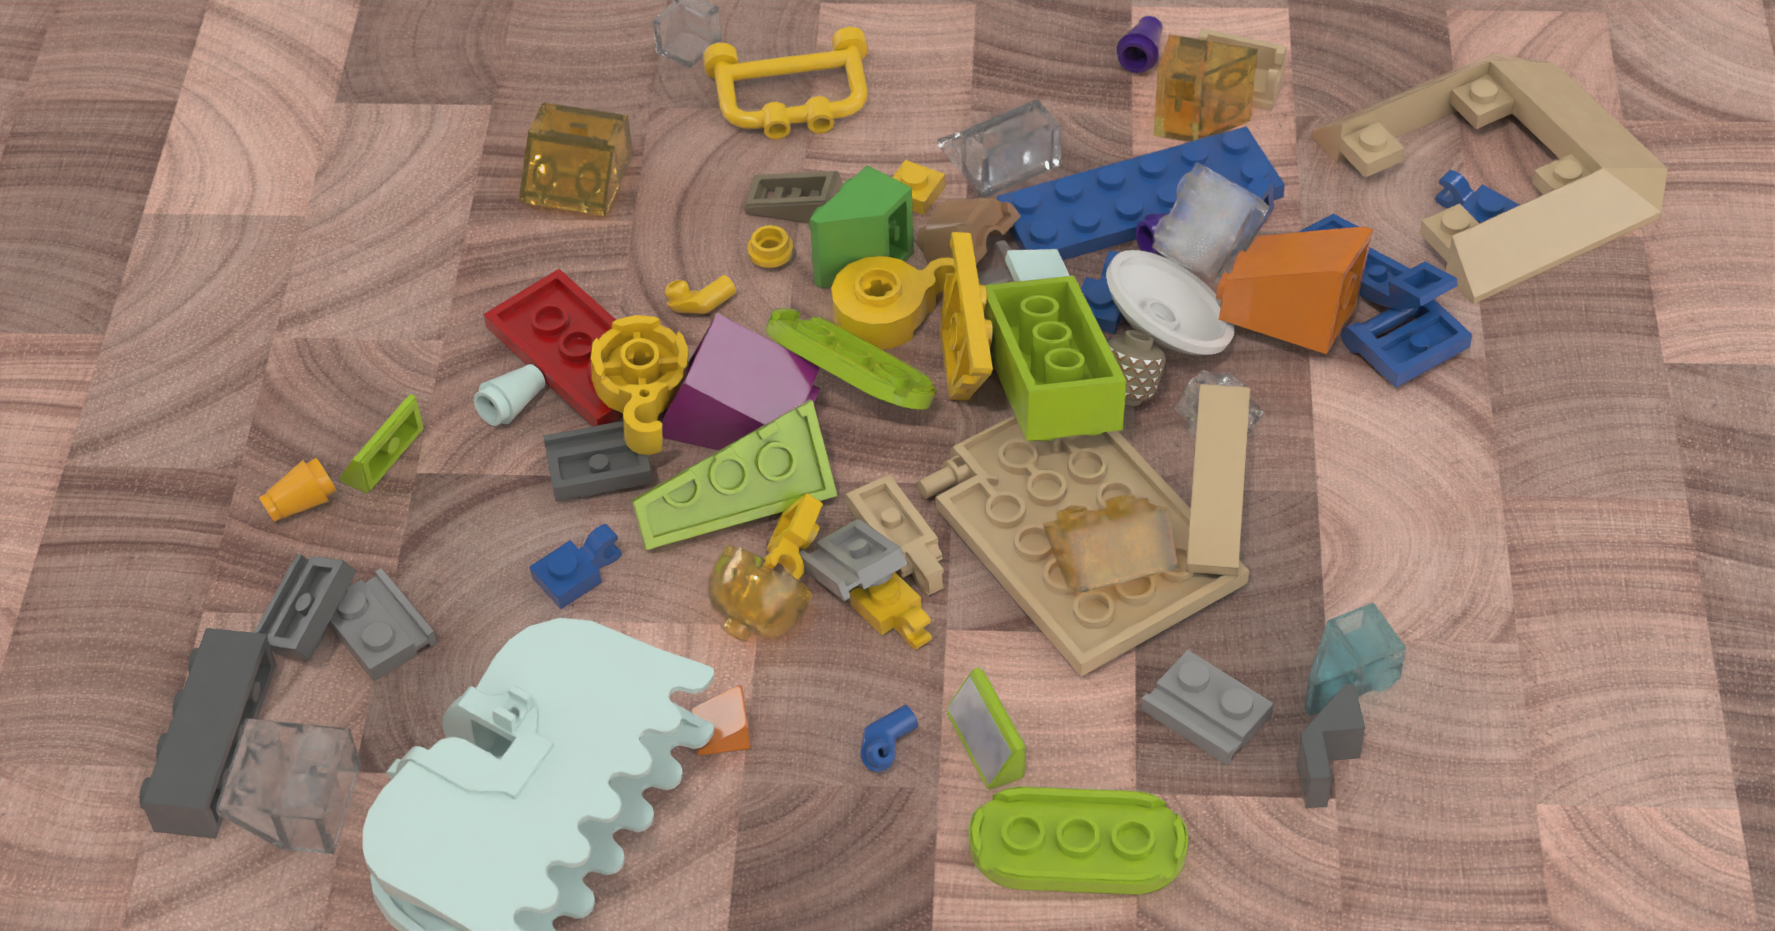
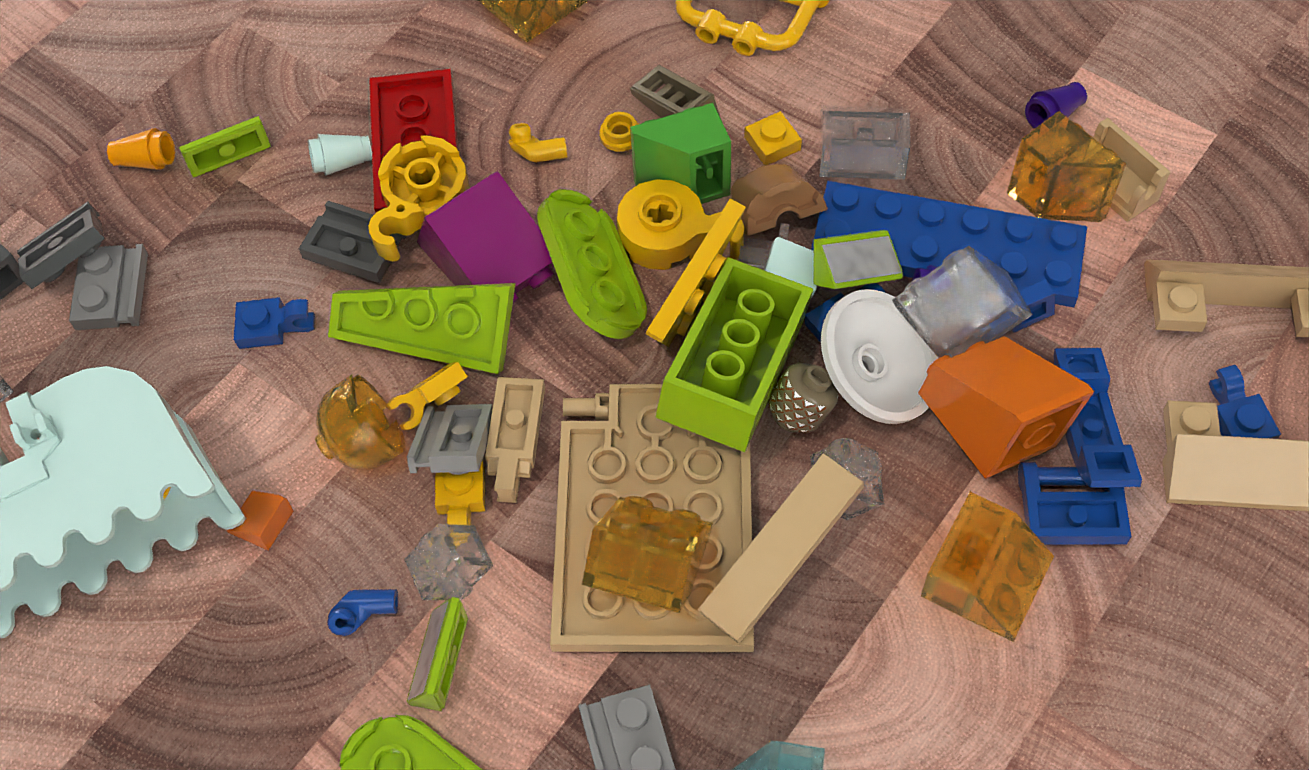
camera: 35 degrees right, 10 degrees up
none -> clear brick [404,524,493,601]
none -> flat silver slope [813,230,903,289]
none -> clear yellow slope [921,492,1054,642]

